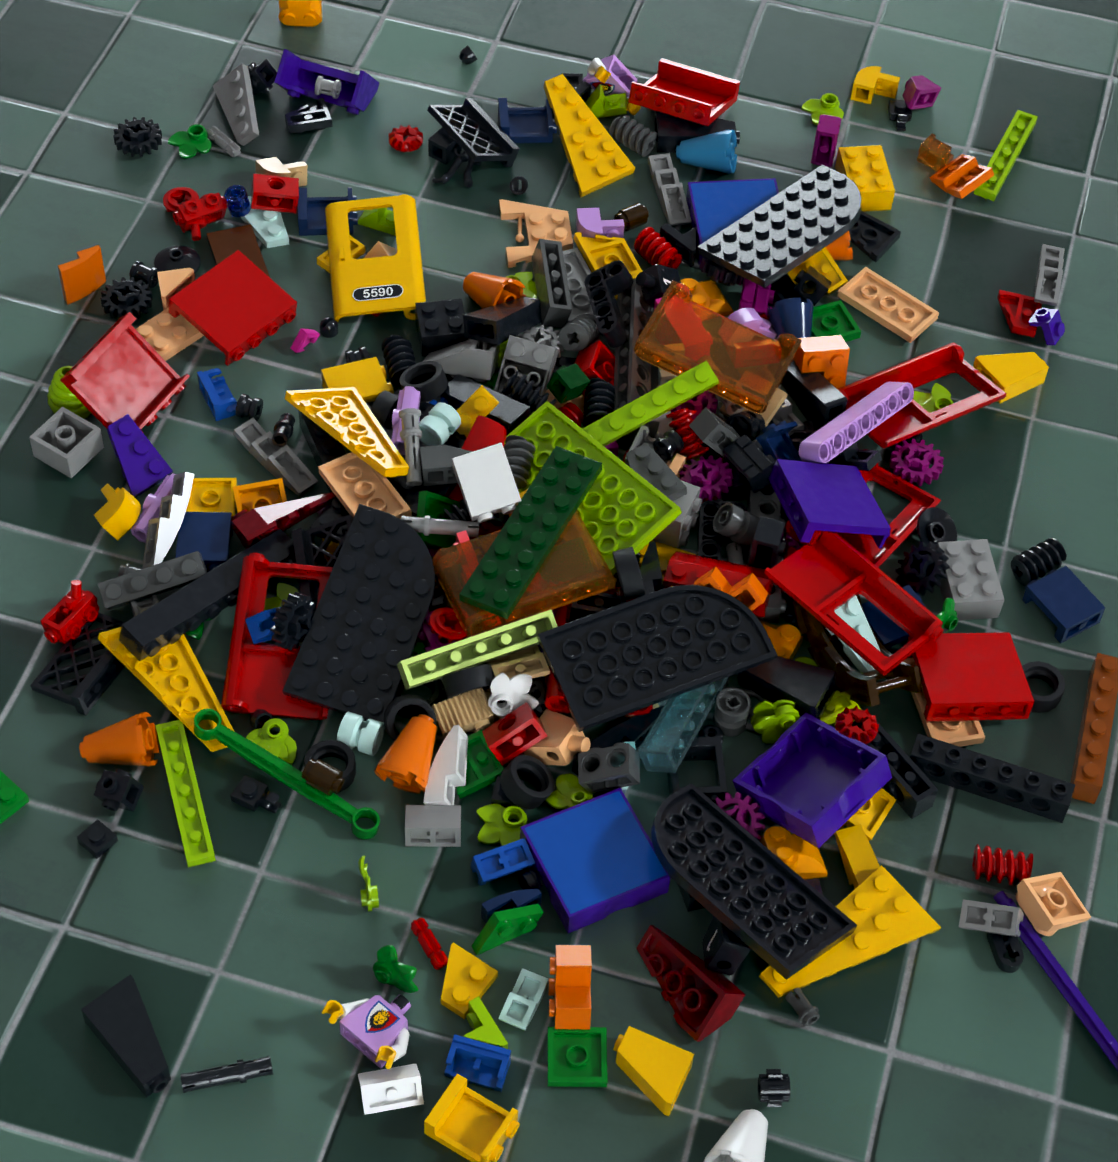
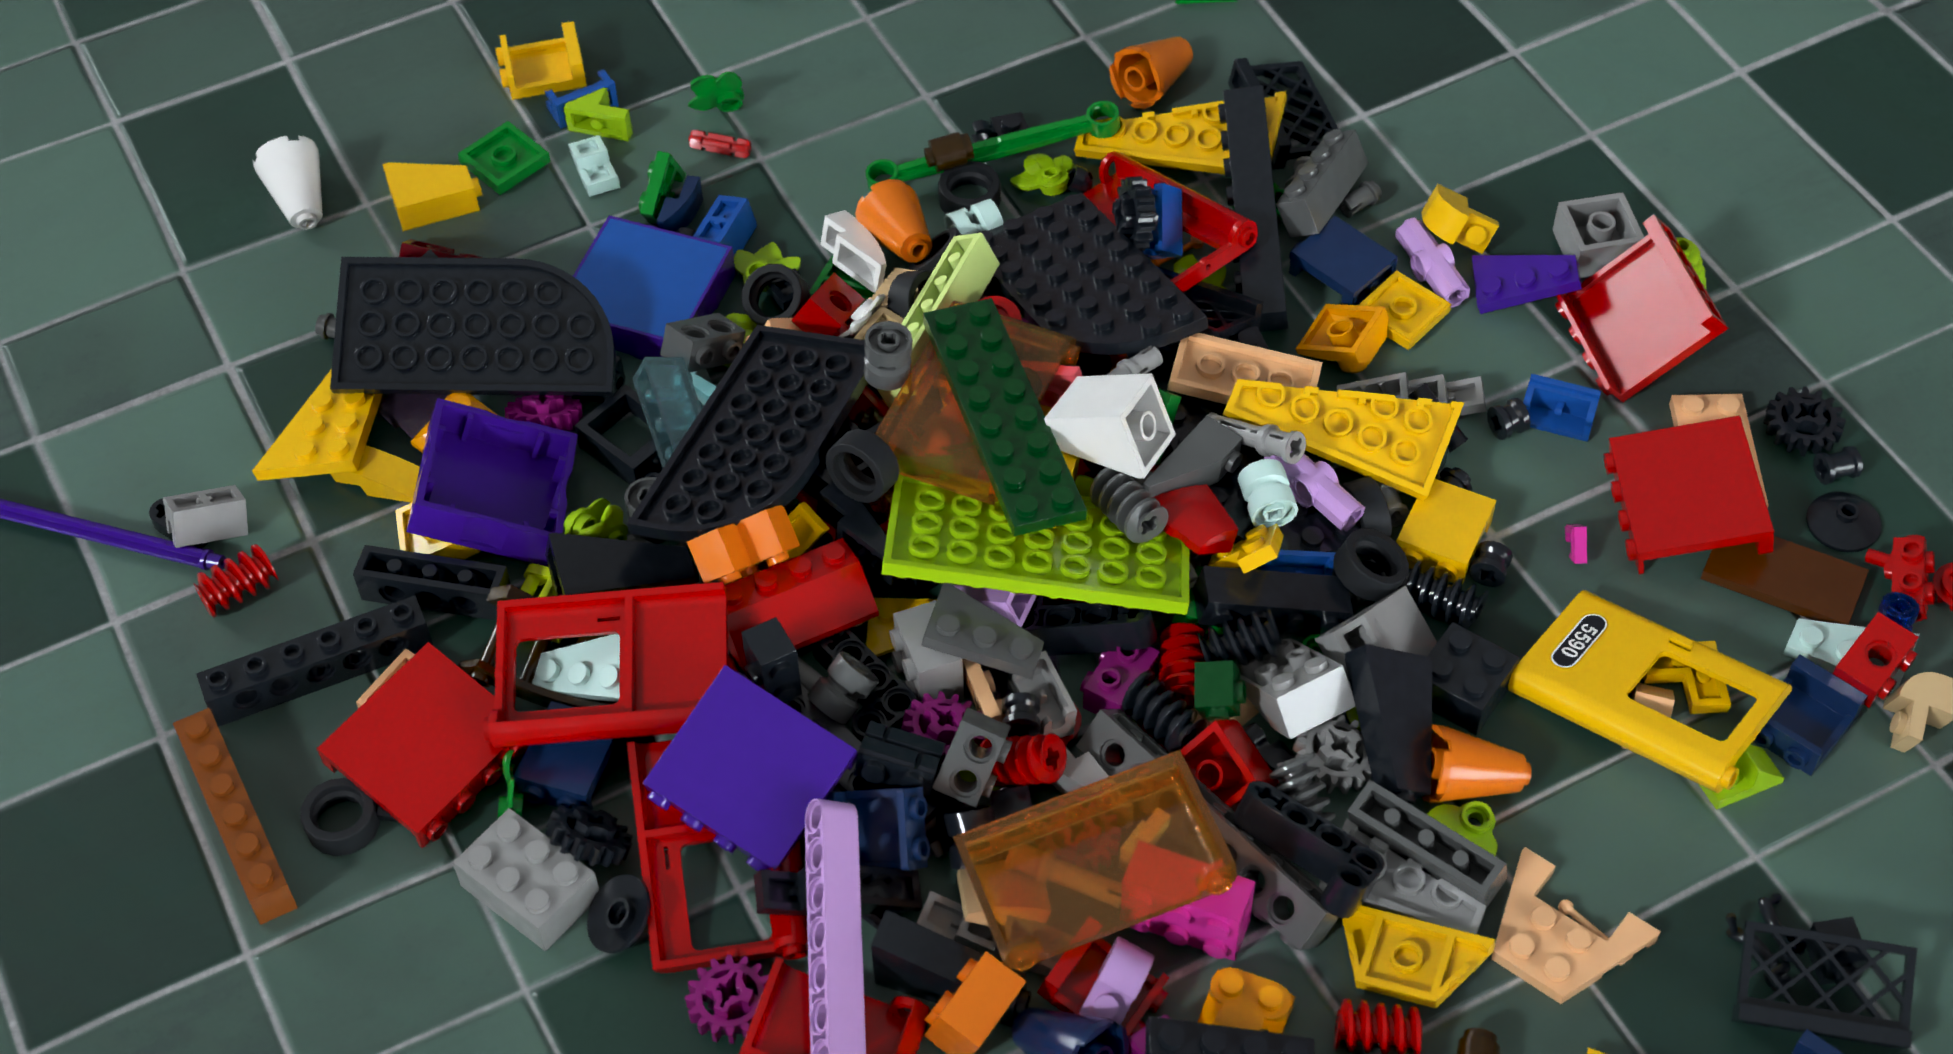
camera: 140 degrees right, 0 degrees up
red brick [40,580,99,644] -> none
orange slope [58,245,106,305] -> none
black plate [77,819,118,859] -> none
black brick [94,769,144,812] -> none
slope [142,472,194,568] -> none
lime plate [155,720,216,867] -> none
light nougat slope [157,268,195,310] -> none
dark red wedge [232,492,335,549] -> none
black hinge [319,317,338,338] -> none
torso [321,994,411,1069] -> none
lime plate [358,856,379,912] -> none
white panel [358,1064,424,1115] -> none
red gear [389,125,423,152] -> none
light grey hinge [405,805,461,847] -> none
yellow wing [441,942,498,1019] -> none
black hinge [510,176,528,195] -> none
orange brick [548,945,592,1030] -> none
lavender brick [576,208,624,238] -> none
lime plate [583,360,719,447] -> none
black torso [636,264,684,308] -> none
black gear [758,1069,790,1107] -> none
red gear [835,705,879,744] -> none
black piece [1011,538,1067,586] -> none
light nougat slope [1016,872,1091,936] -> none
dark blue panel [1022,566,1105,644] -> none
none -> dark grey wheel [863,321,913,391]

